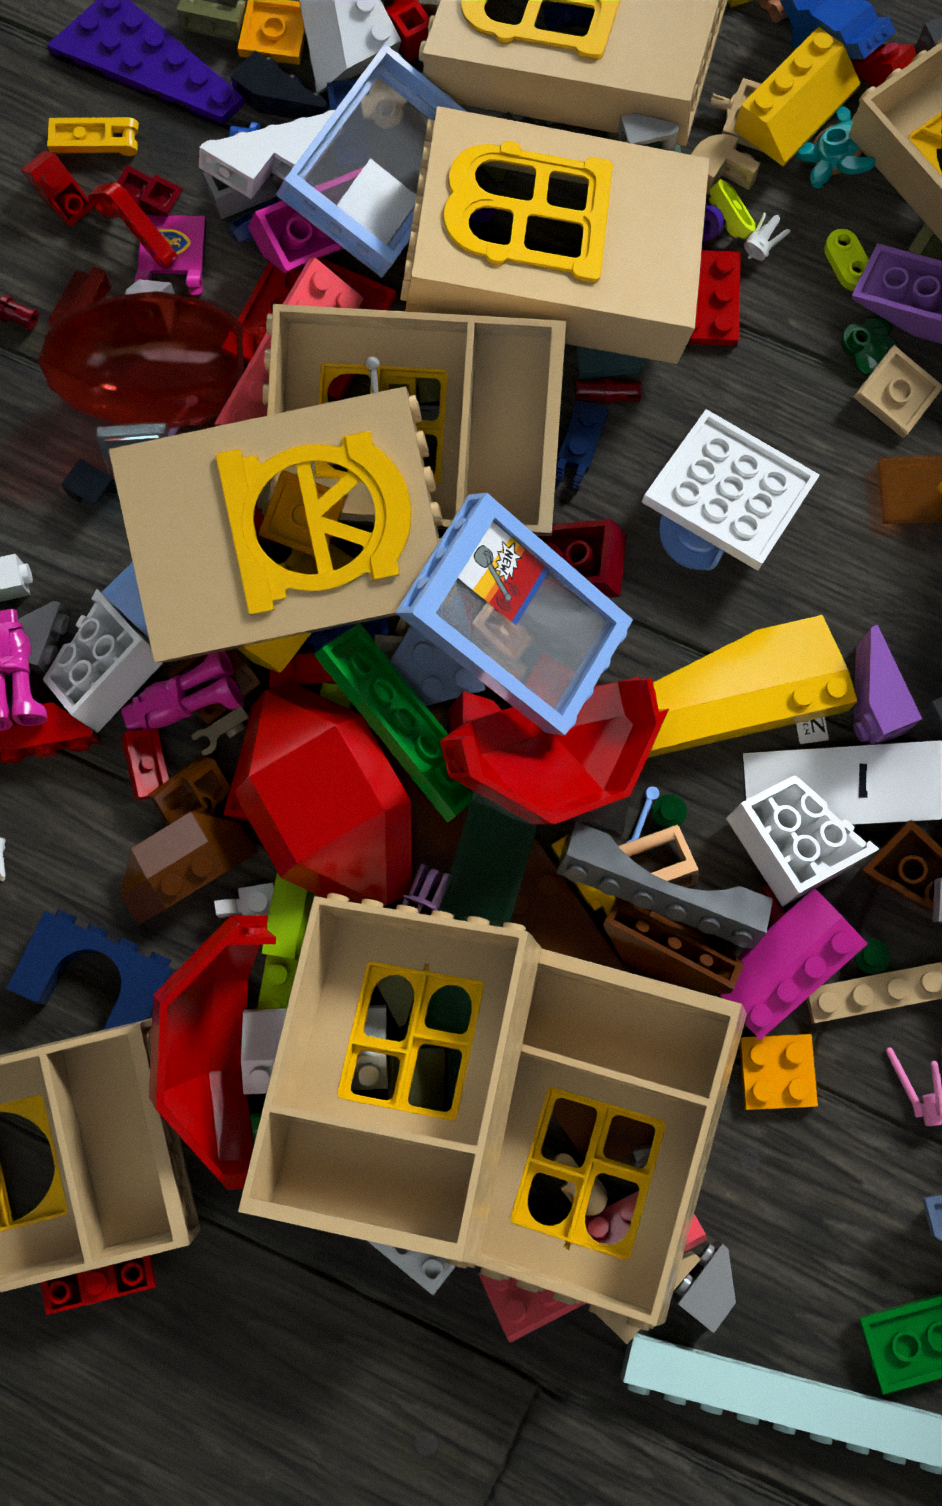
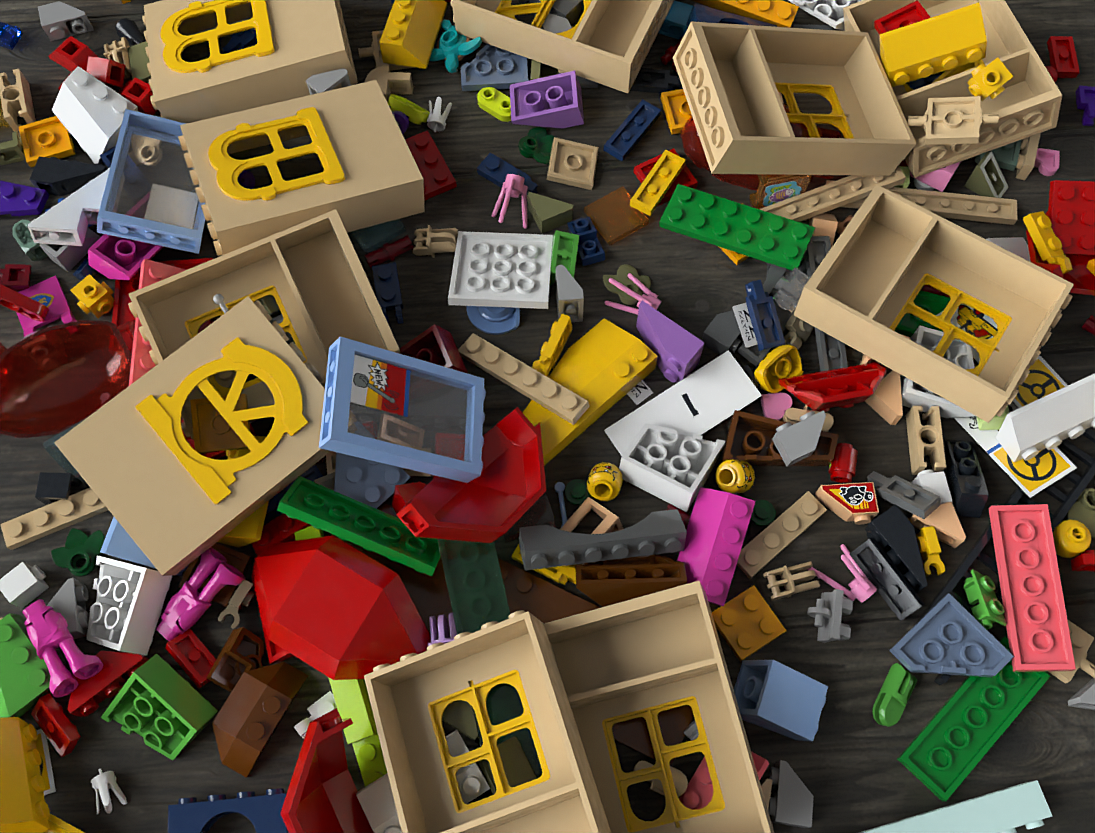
camera: 30 degrees left, 10 degrees down
none -> tan plate [0,488,108,550]
none -> sand green rock [12,219,48,261]
none -> dark green plate [51,528,105,577]
none -> yellow brick [70,274,114,319]
none -> bright green wedge [101,654,218,760]
none -> tan arm [413,225,458,258]
none -> tan plate [458,333,589,425]
none -> sand blue plate [461,44,528,91]
none -> dark blue hinge [477,153,538,195]
none -> bright pink plant [492,174,528,229]
none -> olive slope [527,192,574,234]
none -> yellow hinge [532,314,572,377]
none -> bright green hinge [550,230,579,285]
none -> light grey tile [556,265,584,322]
none -> dark blue slope [567,217,605,266]
none -> yellow head [587,462,623,501]
none -> olive plate [603,264,651,305]
none -> bright pink plant [605,273,662,315]
none -> yellow head [715,459,755,493]
none -> light blue slope [734,660,828,741]
none -> tan arm [763,561,820,600]
none -> light grey hips [807,589,853,643]
none -> bright green arm [872,663,918,727]

